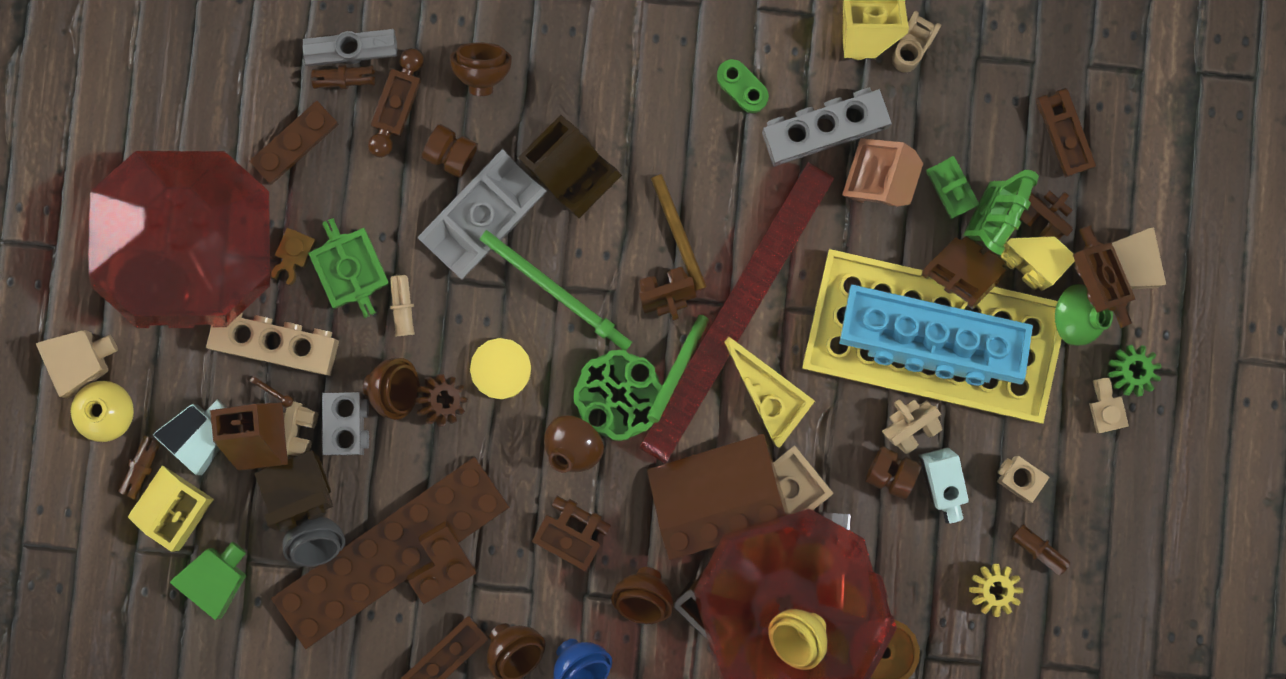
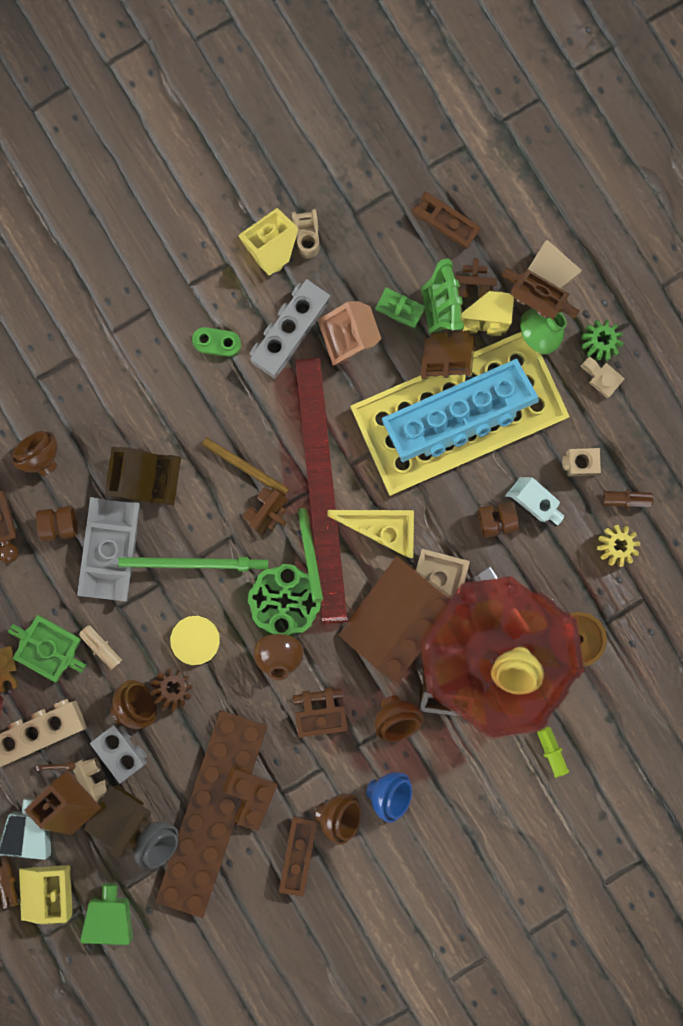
camera: 40 degrees left, 0 degrees up
tan hips [882,399,942,454] -> none

